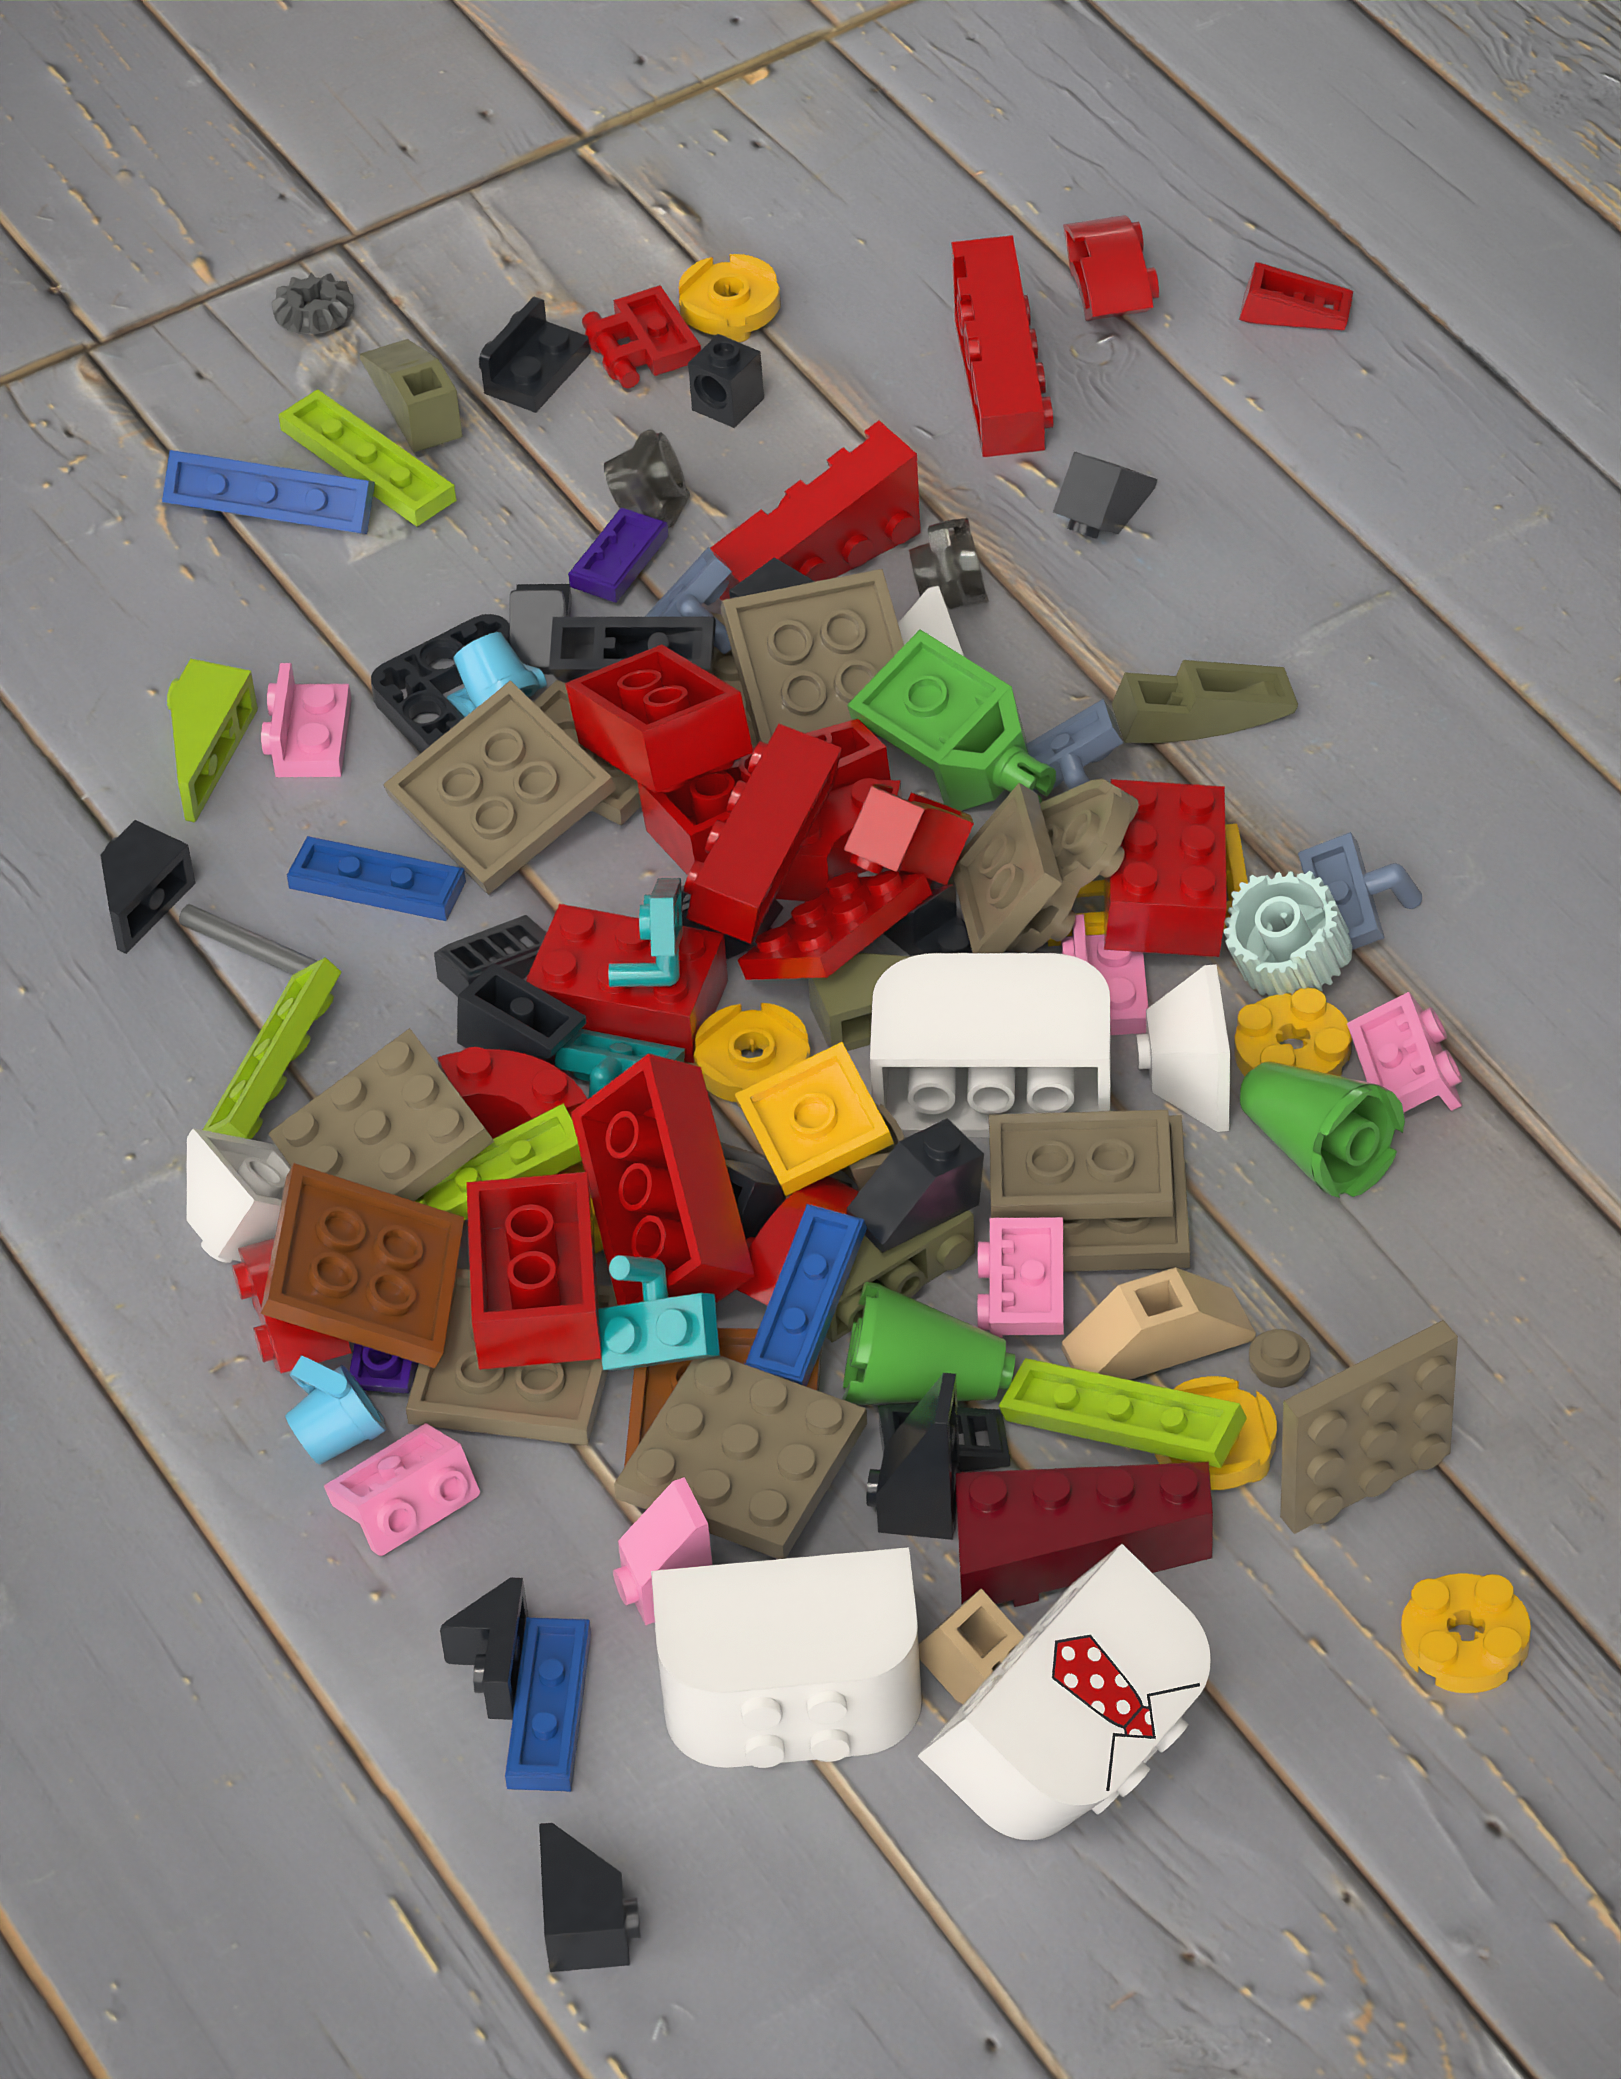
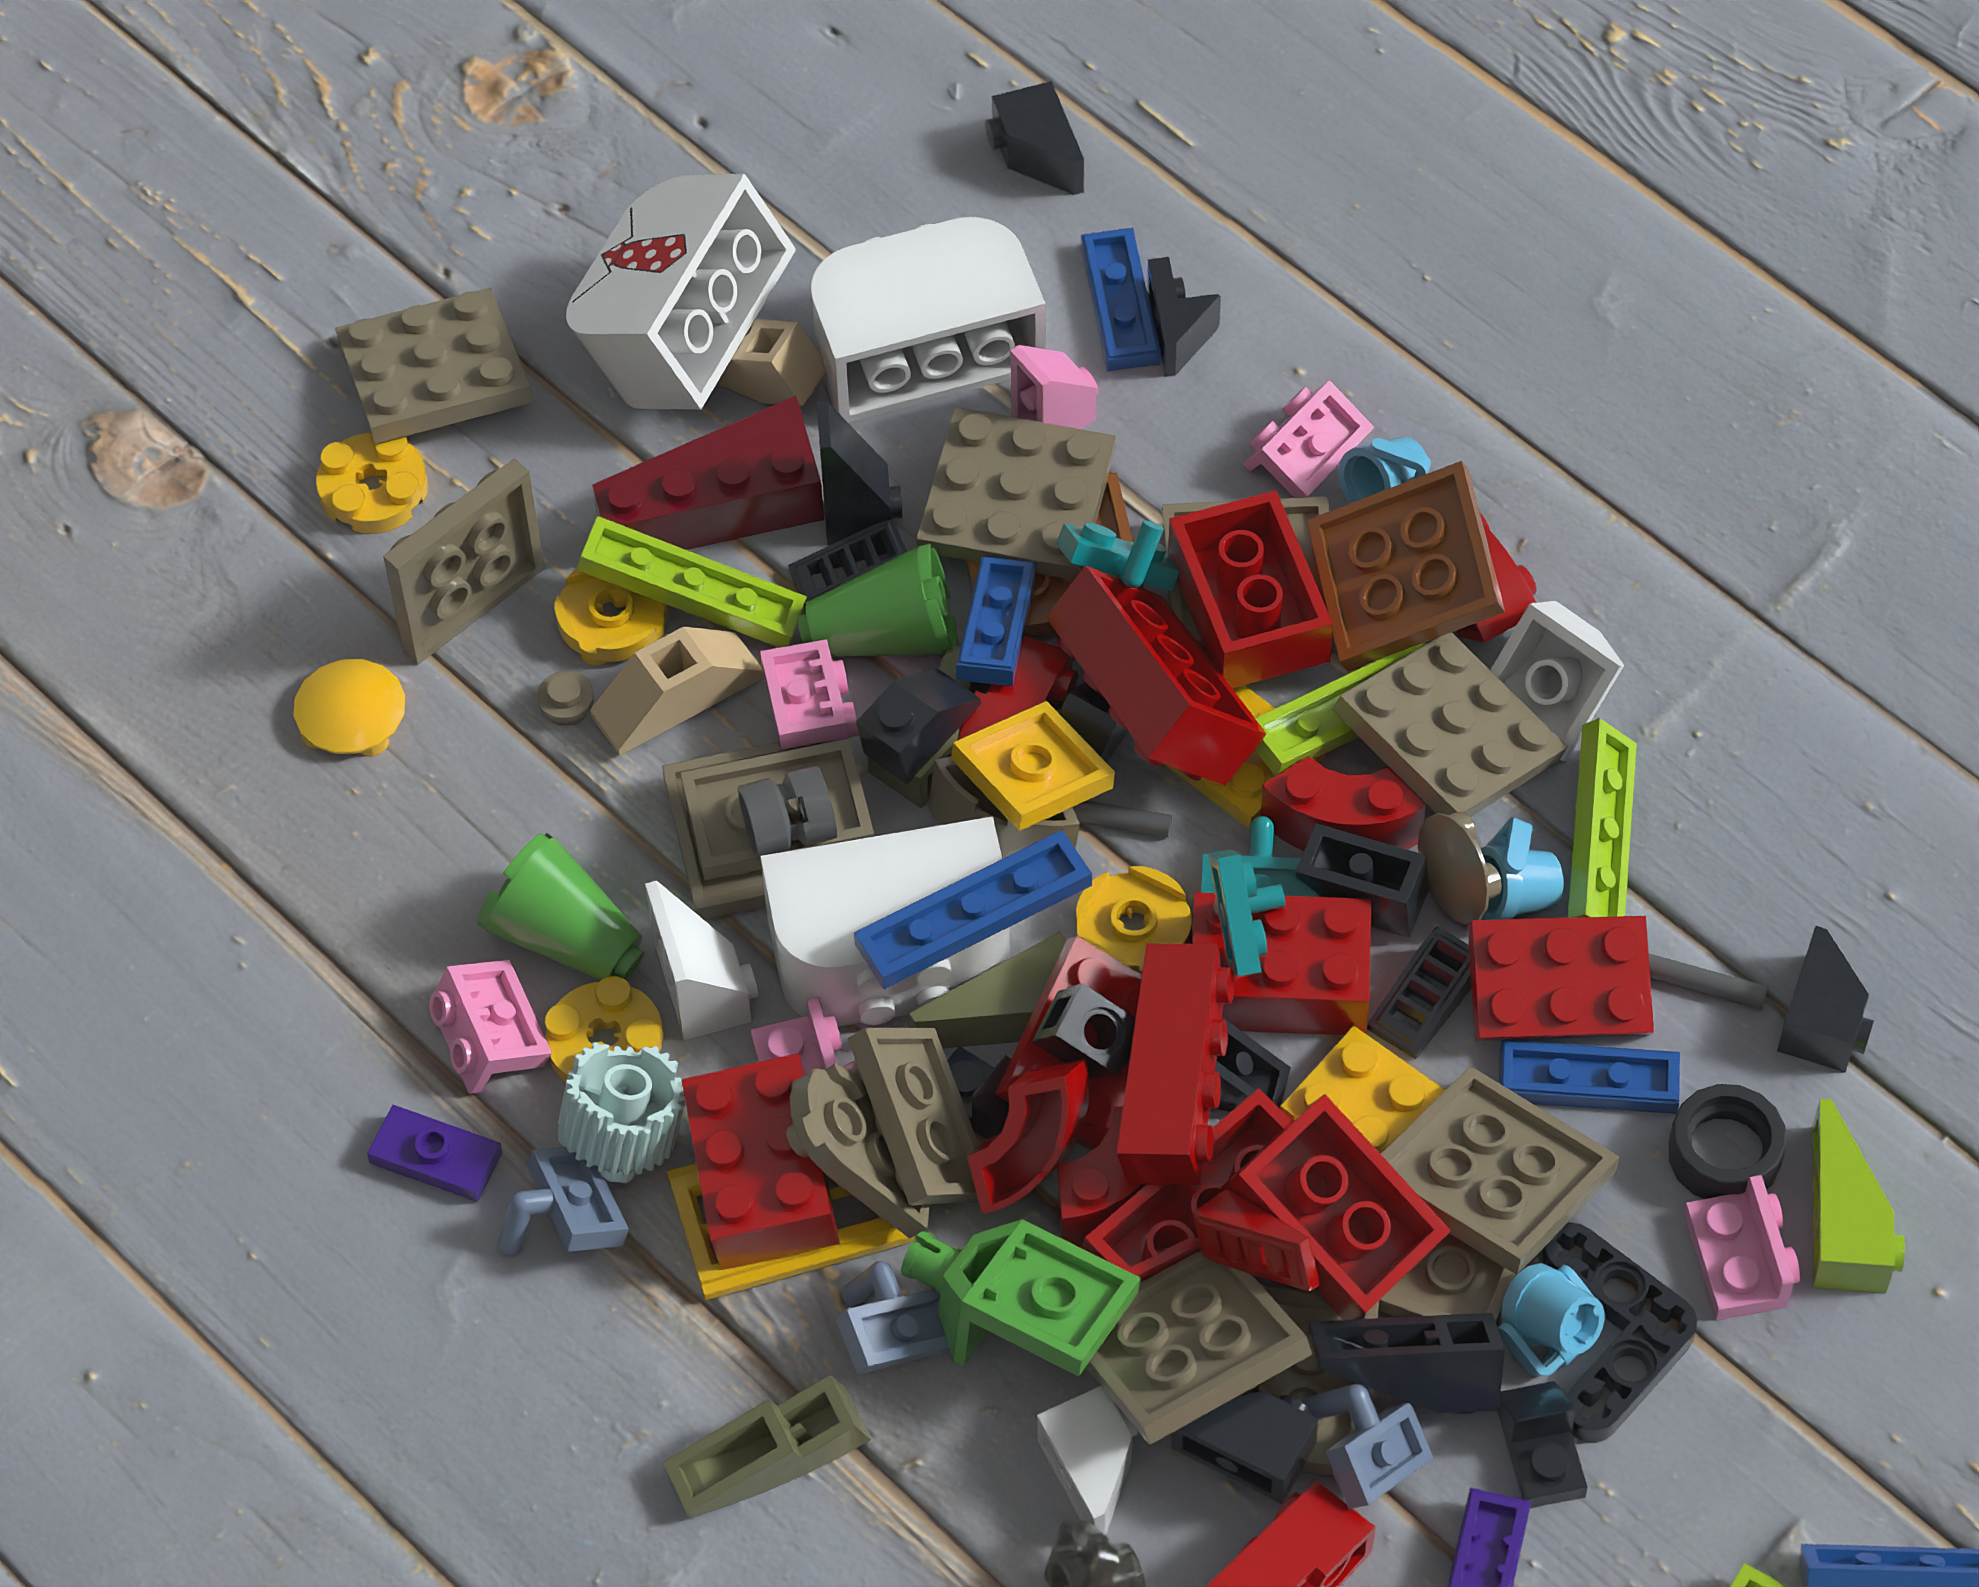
camera: 165 degrees right, 10 degrees up
none -> yellow dish [293,659,406,756]
none -> dark tan plate [335,287,533,444]
none -> dark purple plate [367,1104,503,1202]
none -> dark grey wheel [737,765,837,860]
none -> blue plate [854,830,1092,989]
none -> black brick [1032,983,1136,1079]
none -> red slope [1193,1189,1319,1291]
none -> yellow plate [1280,1026,1445,1154]
none -> dark tan dish [1417,811,1502,925]
none -> red plate [1468,916,1654,1041]
none -> medium azure piece [1481,817,1563,920]
none -> black tyre [1669,1084,1786,1199]

